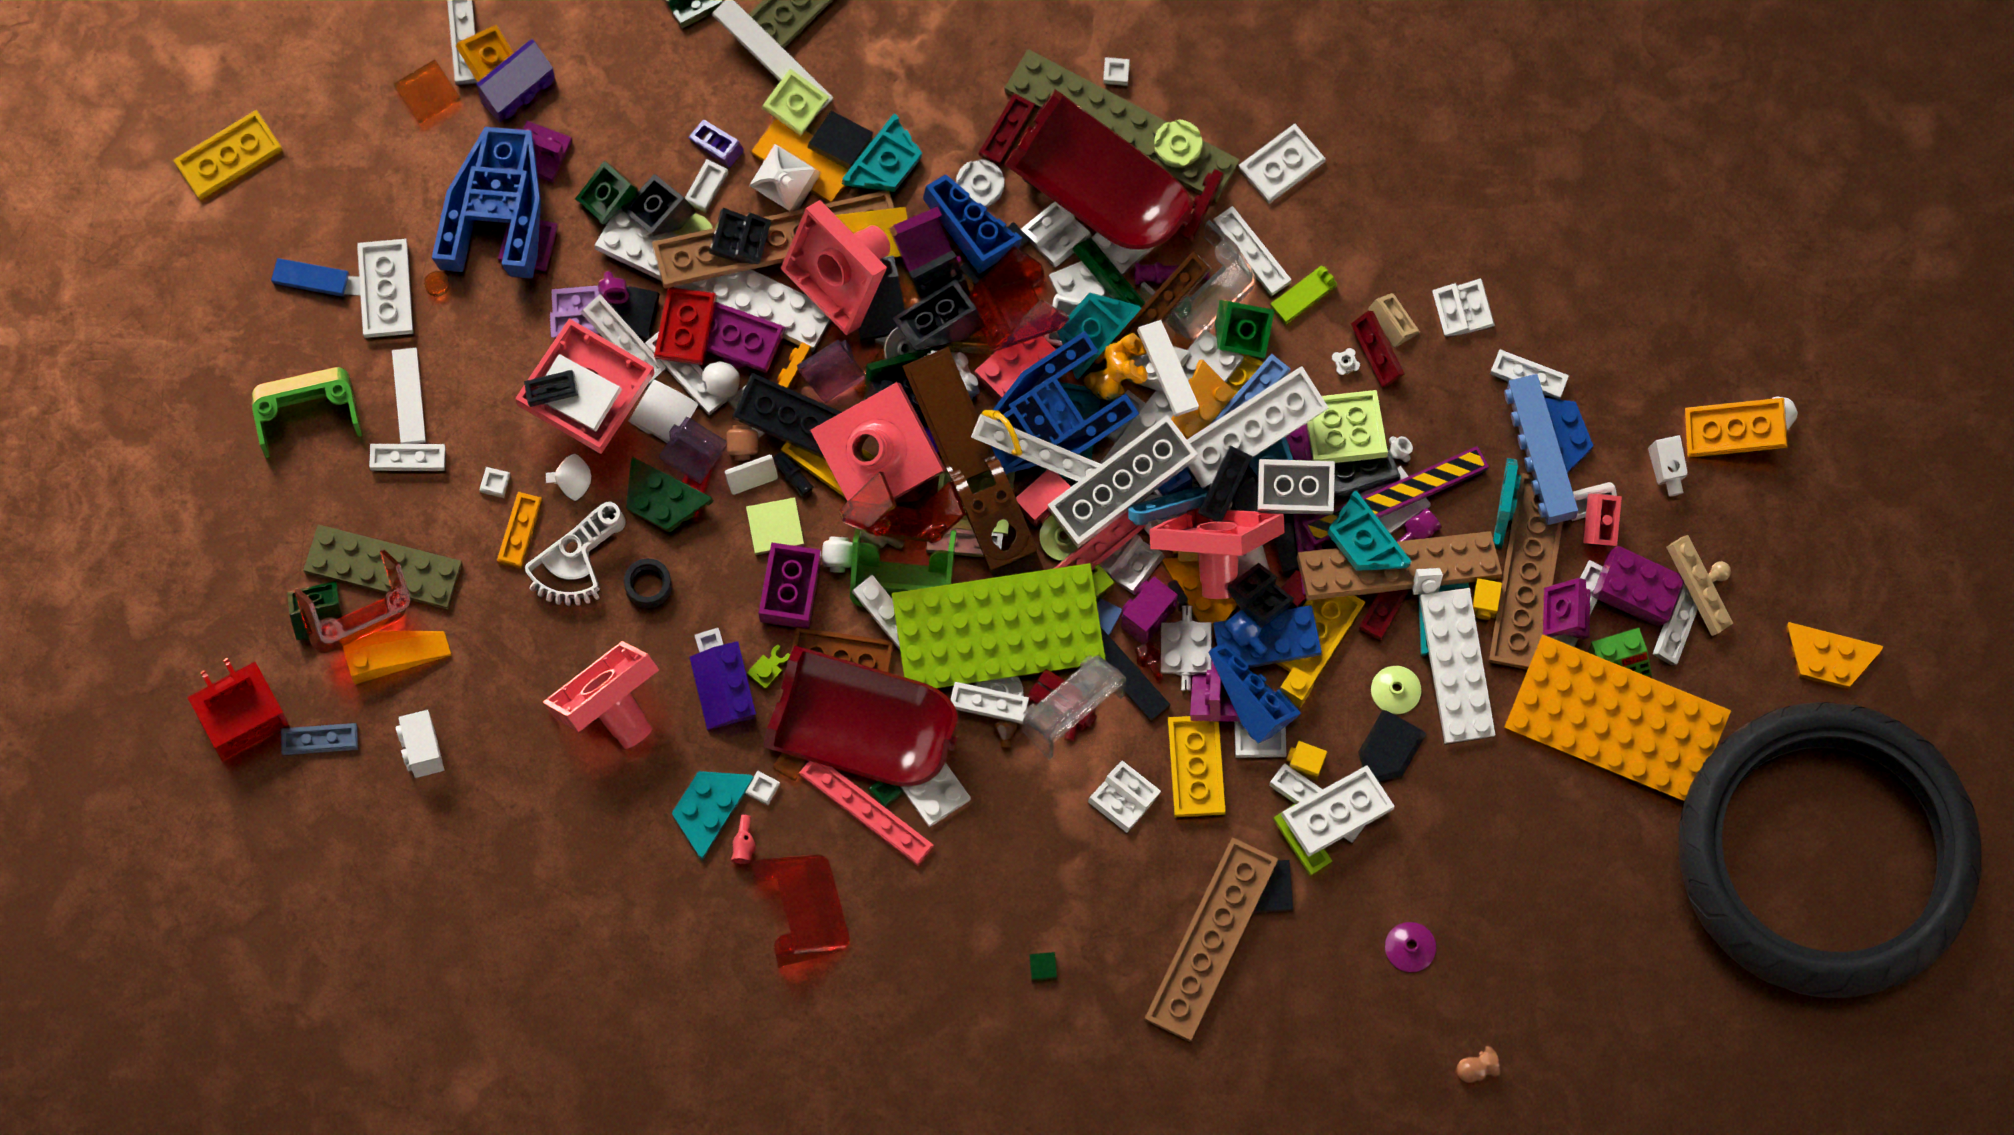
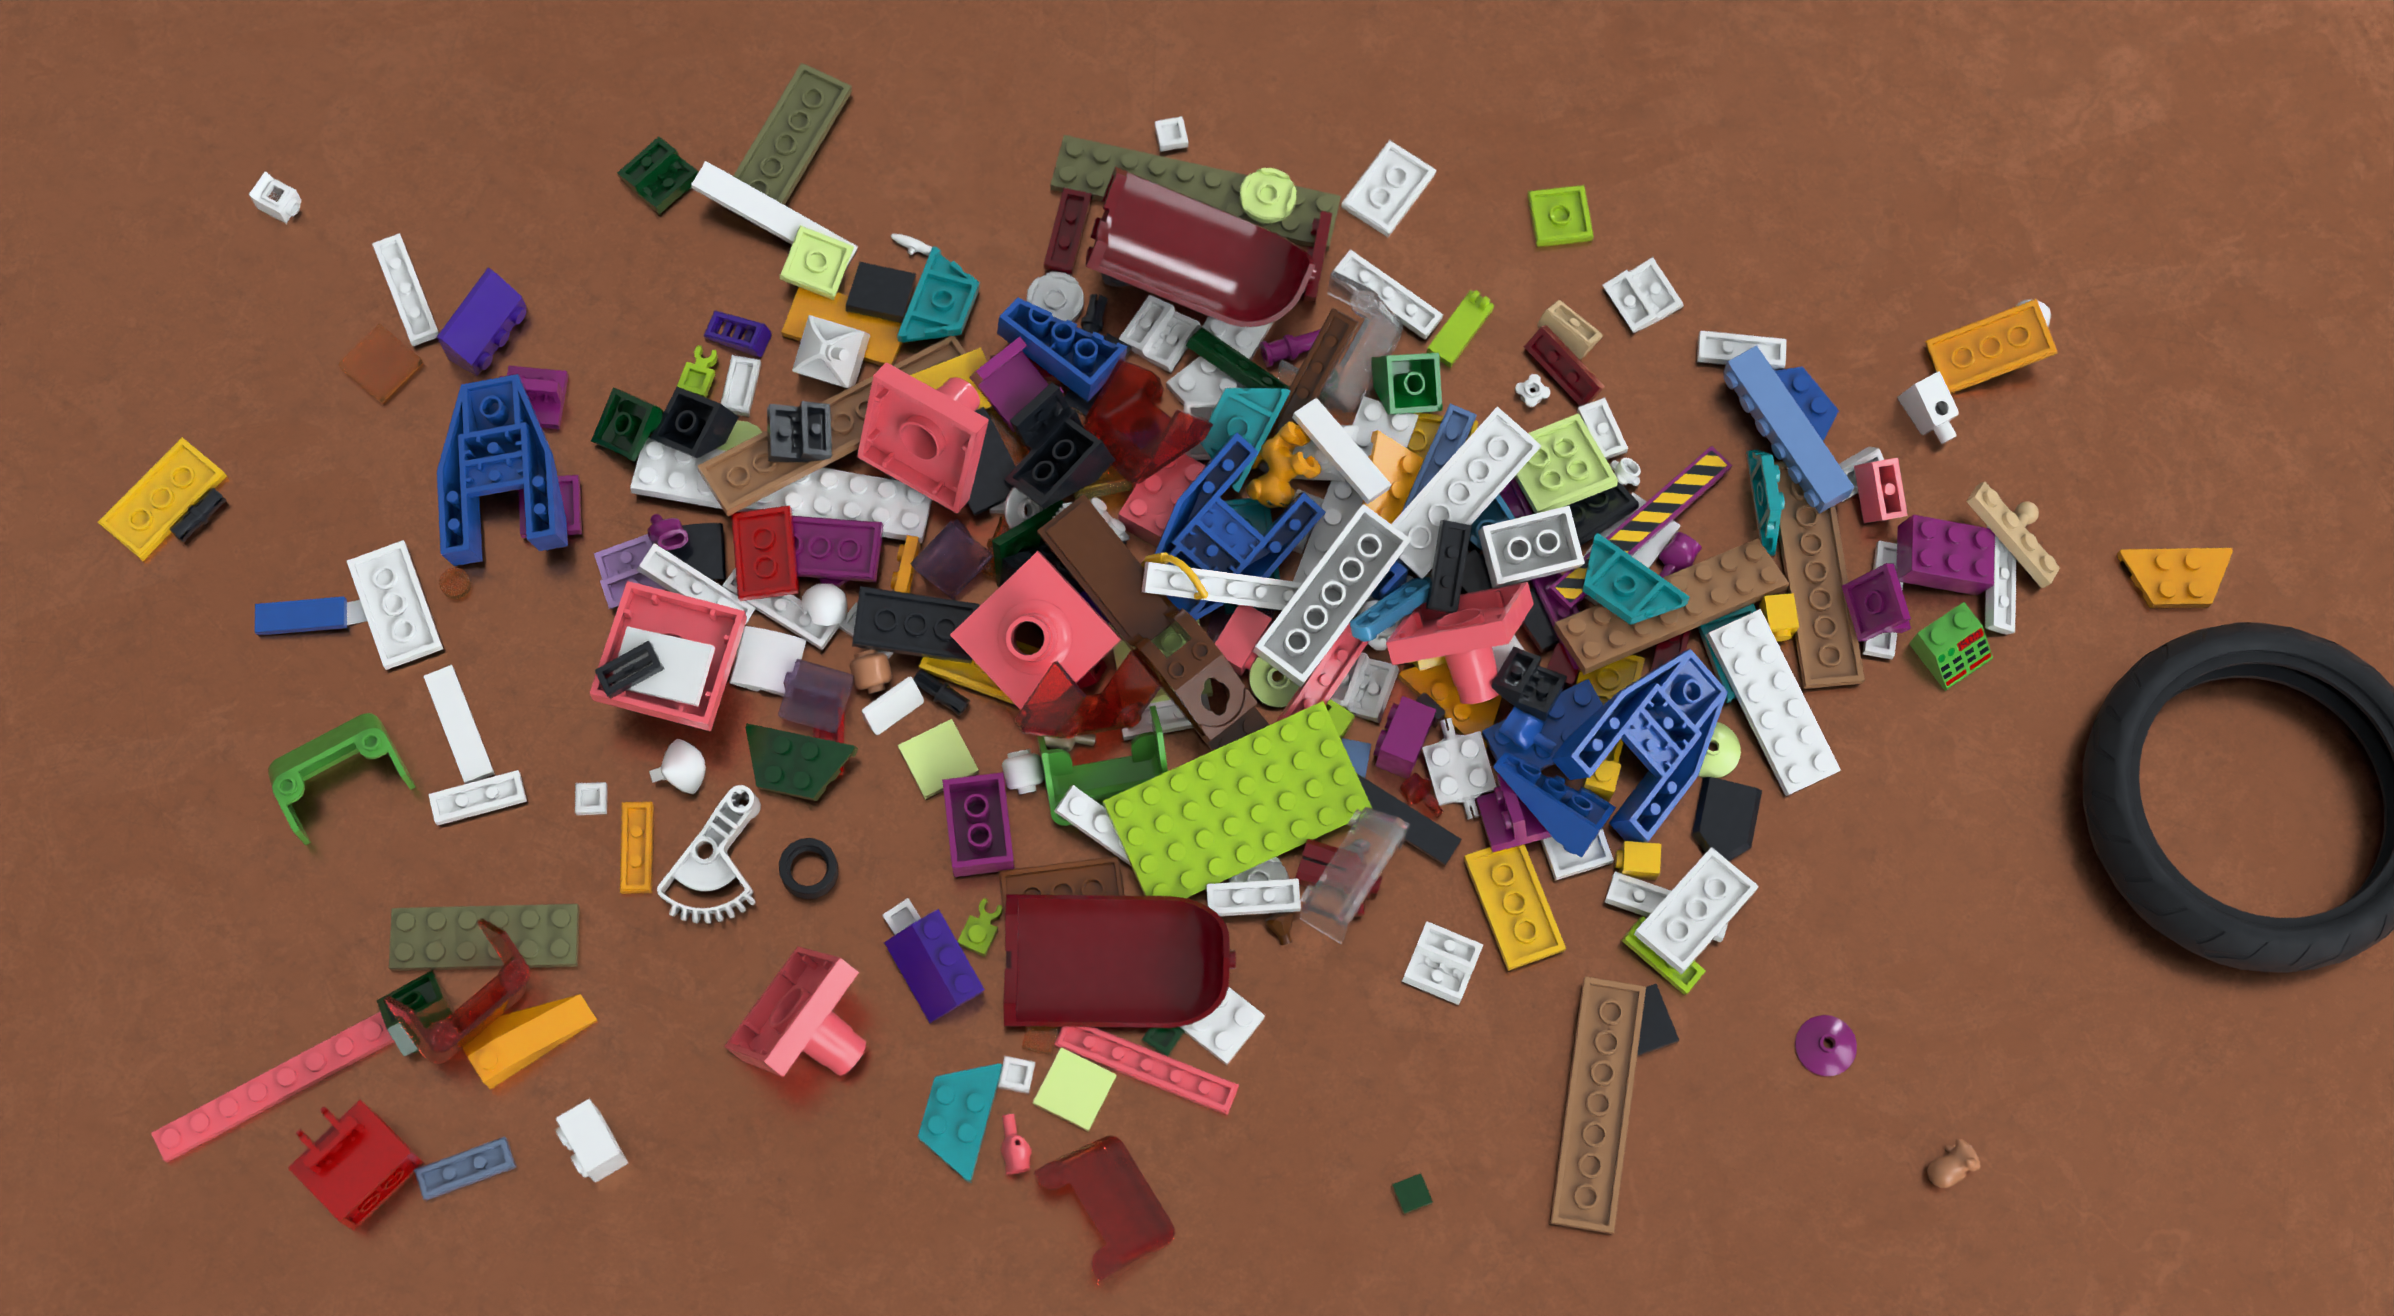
camera: 20 degrees left, 0 degrees up
light orange plate [455,25,513,82] -> none
white plate [1412,568,1443,595] -> none
light orange plate [1504,634,1731,801] -> none
none -> coral plate [151,1012,394,1162]
none -> black pin [169,488,227,543]
none -> lime plate [677,345,718,398]
none -> white helmet [891,234,932,256]
none -> yellowish green tile [1033,1047,1117,1132]
none -> black pin [1080,294,1108,334]
none -> lime tile [1527,185,1594,247]
none -> blue wedge [1551,649,1728,842]
none -> white plate [1577,398,1628,460]

